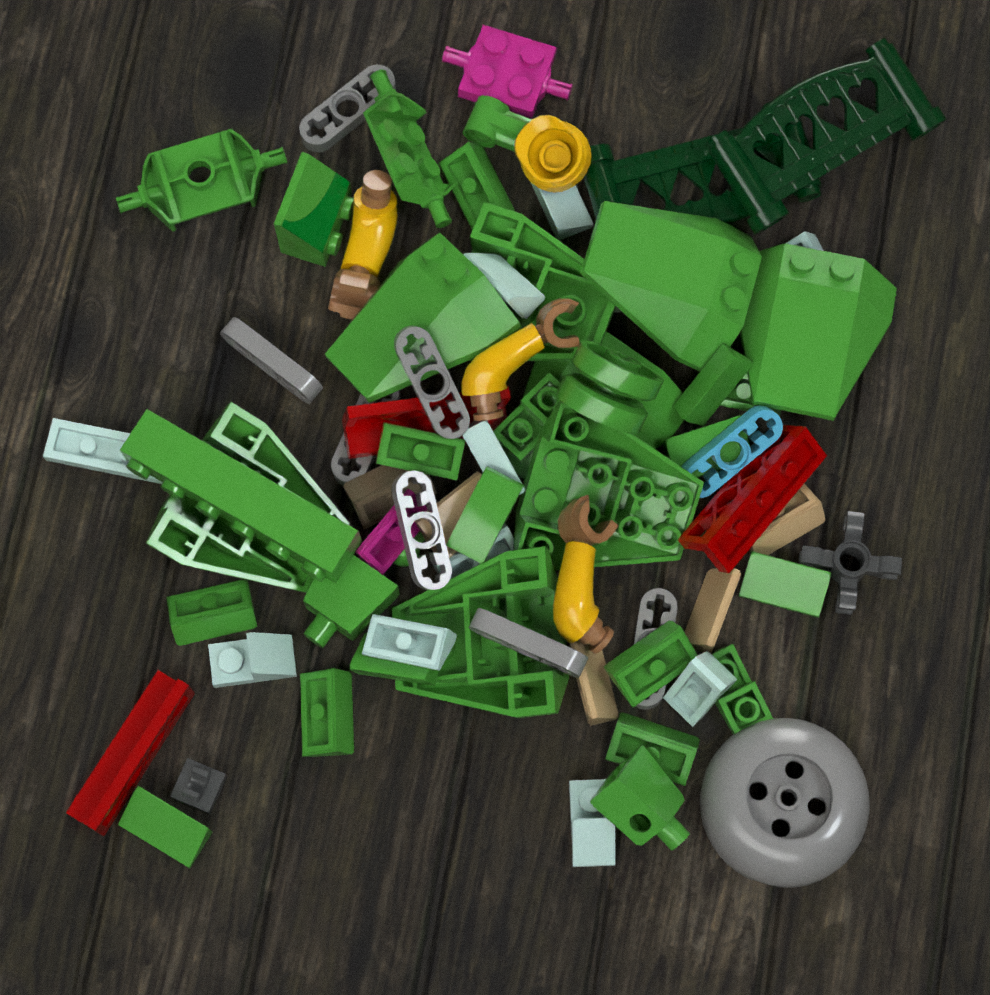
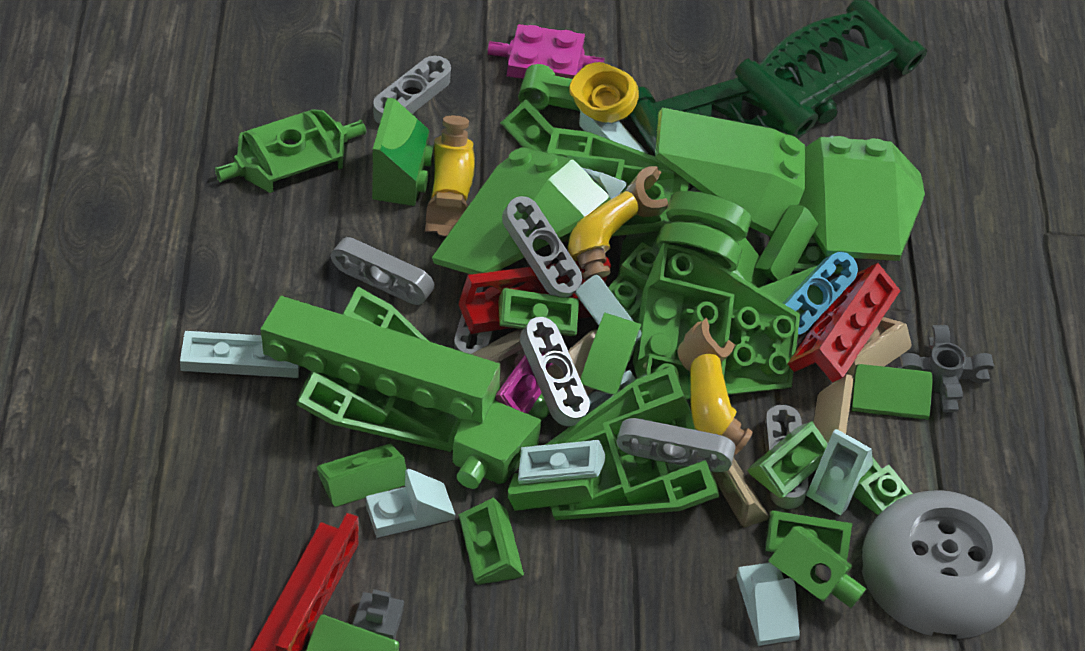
camera: 15 degrees left, 25 degrees down
bright green plate [363,69,458,228] -> none

